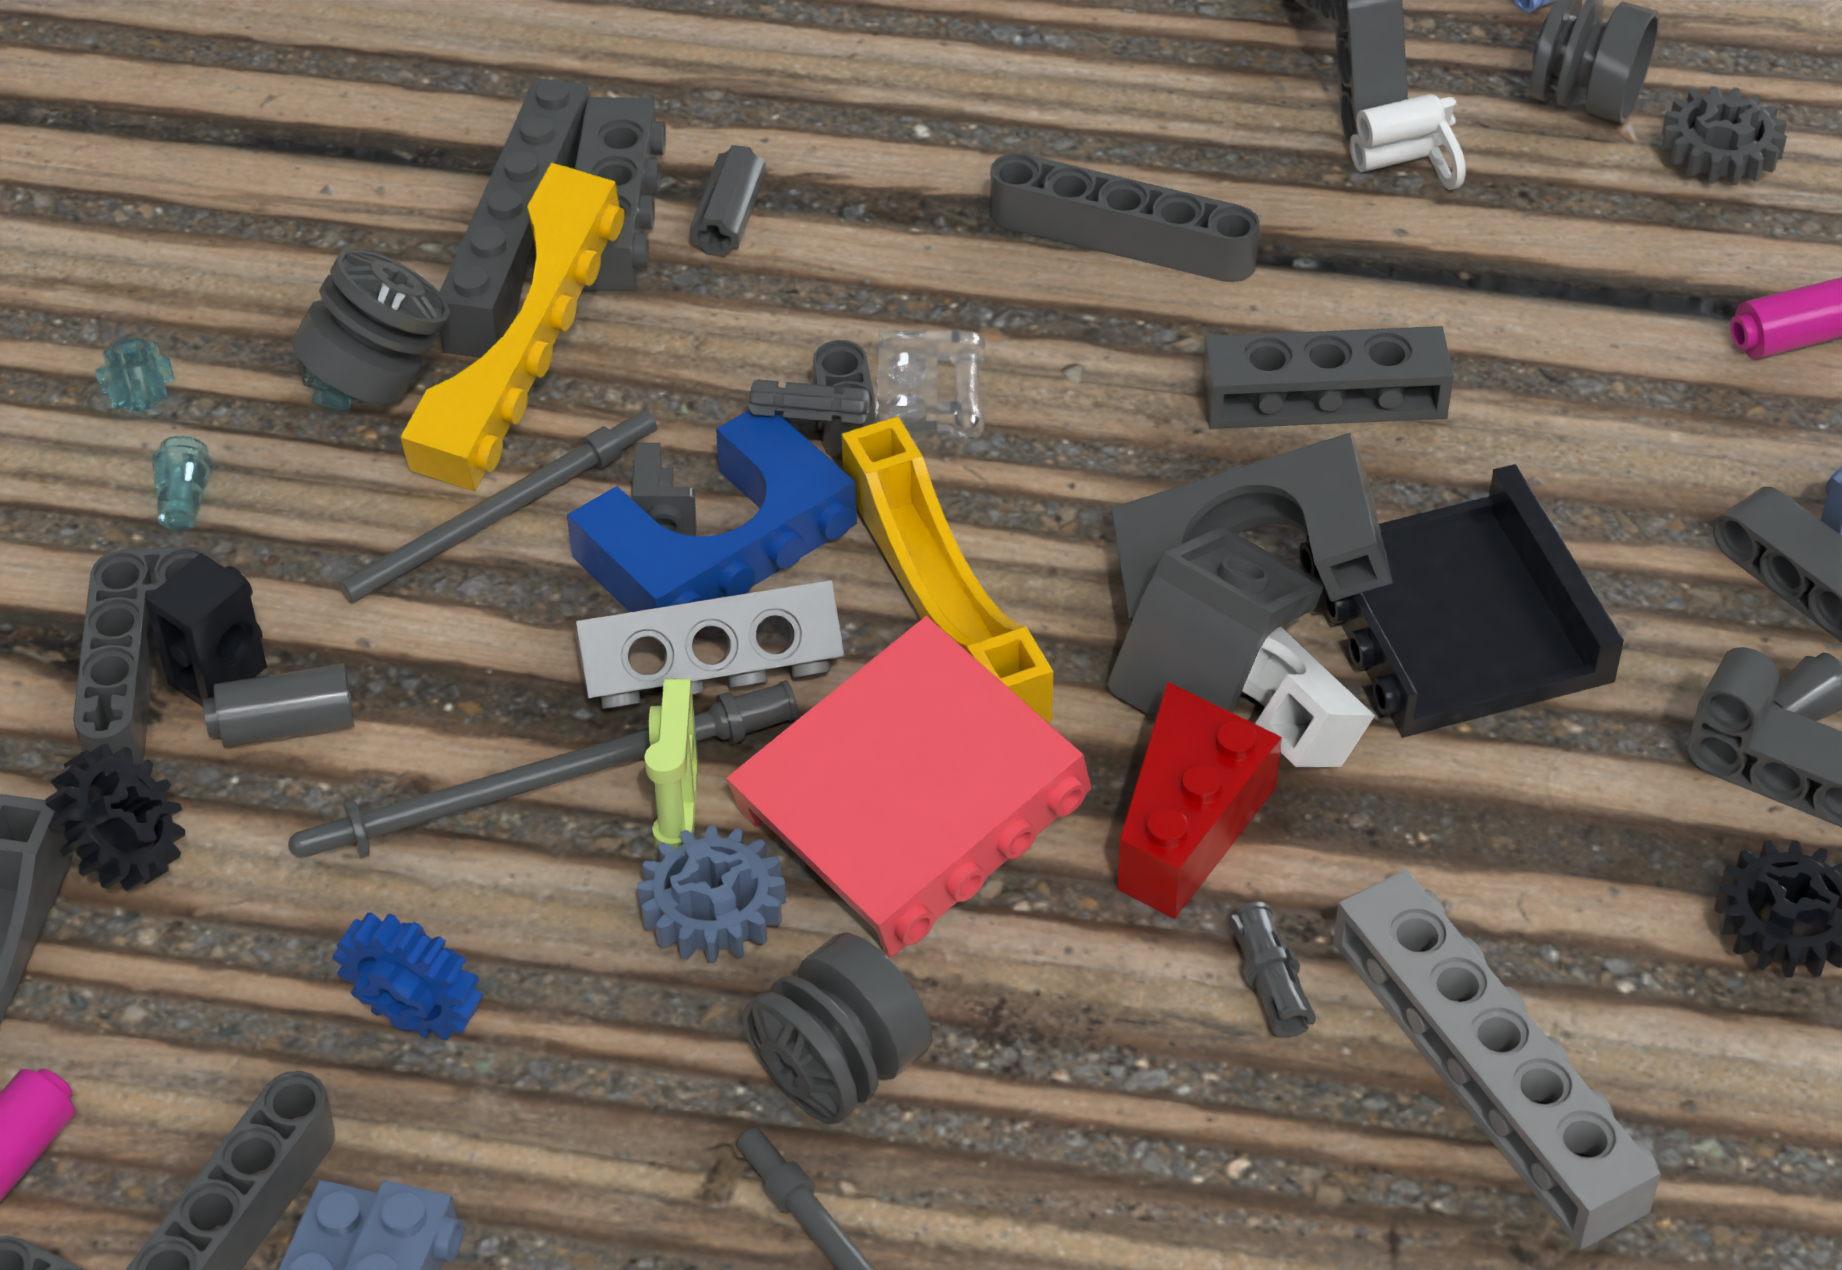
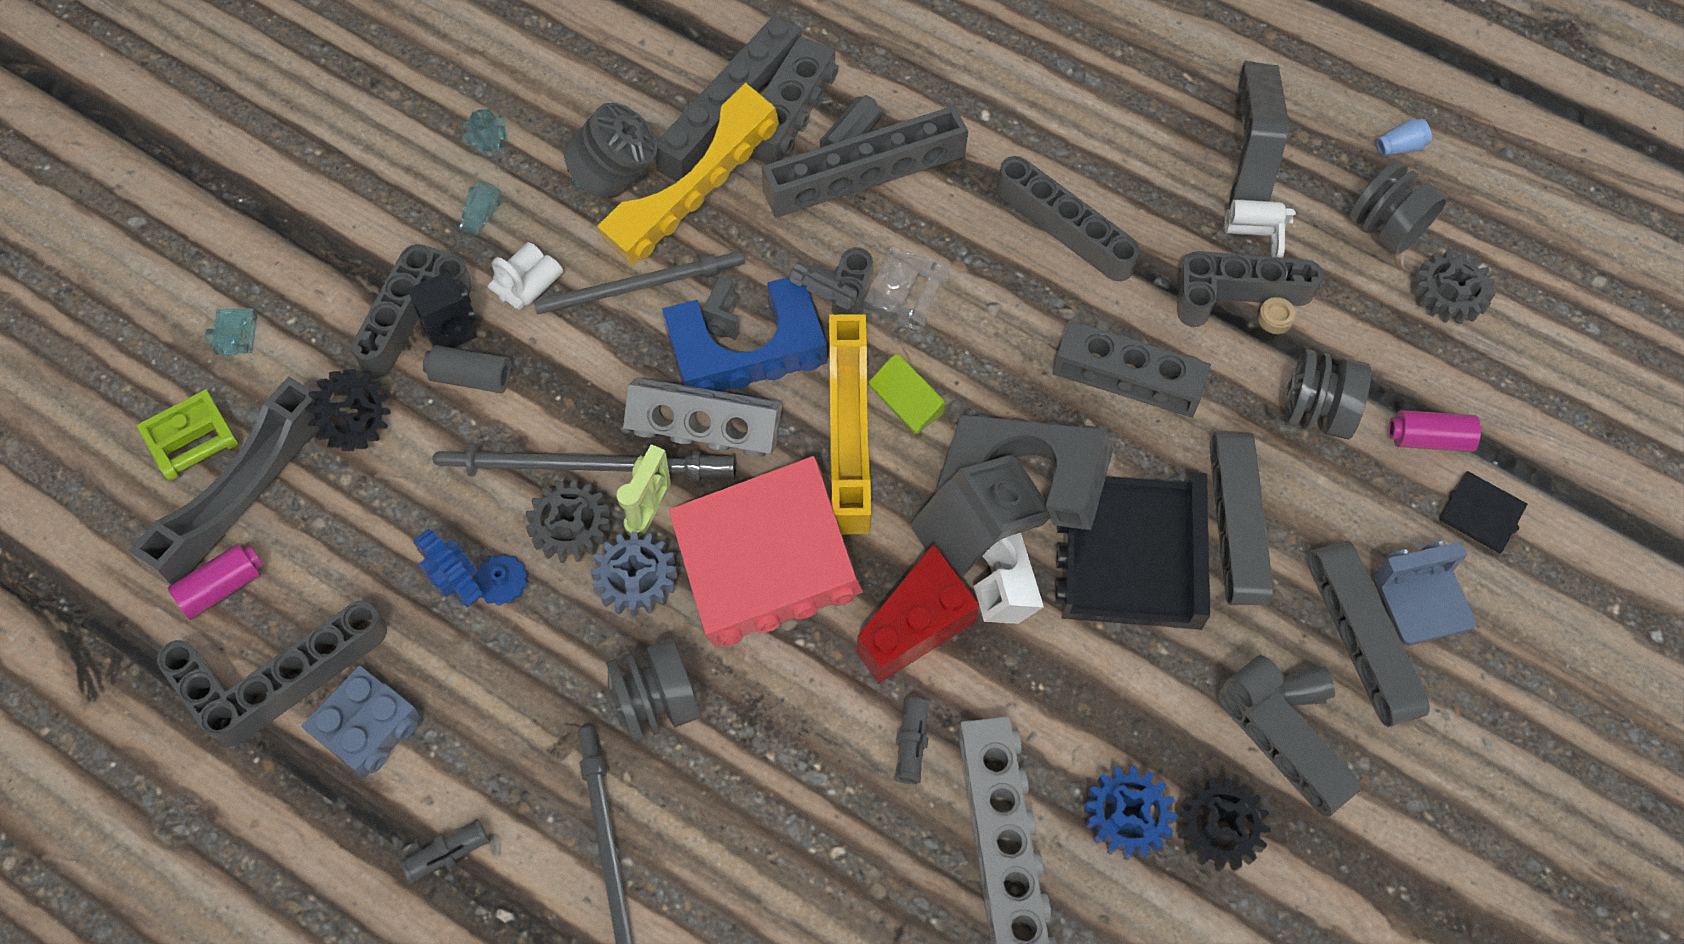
camera: 20 degrees right, 15 degrees up
none -> blue piece [474,555,528,606]
none -> white piece [488,242,563,310]
none -> dark grey gear [526,480,611,563]
none -> dark grey brick [762,105,968,218]
none -> lime slope [868,353,945,435]
none -> blue gear [1084,766,1177,860]
none -> dark grey beam [1177,251,1324,327]
none -> dark grey beam [1210,432,1273,605]
none -> tan tile [1258,297,1296,334]
none -> dark grey wheel [1284,349,1371,440]

